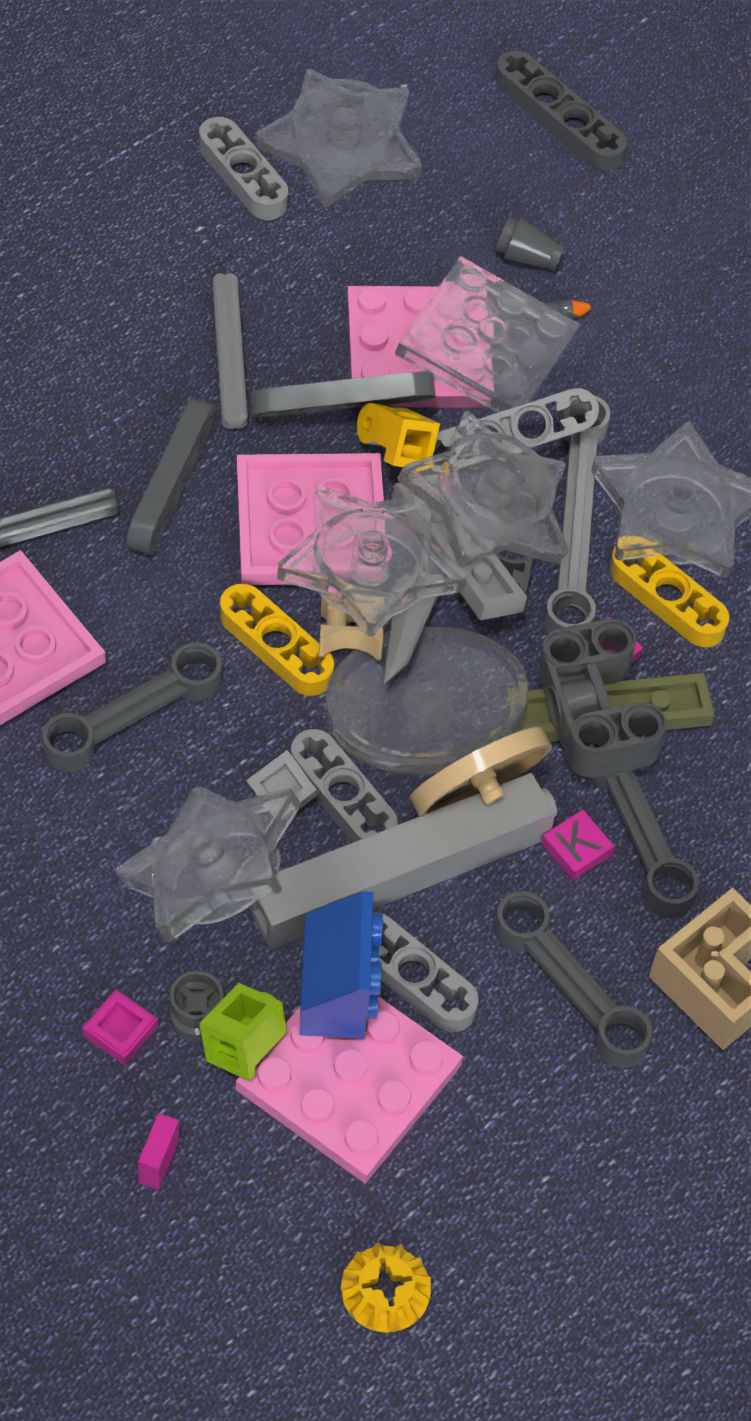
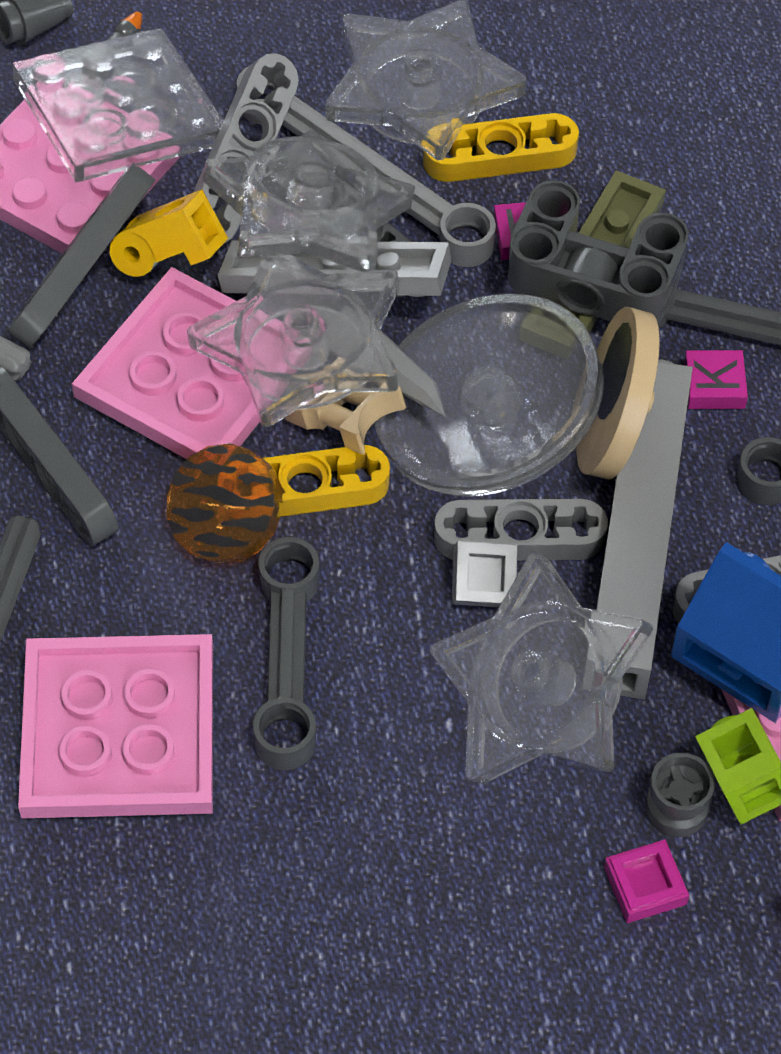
camera: 50 degrees left, 0 degrees up
none -> clear orange tile [167,443,283,564]

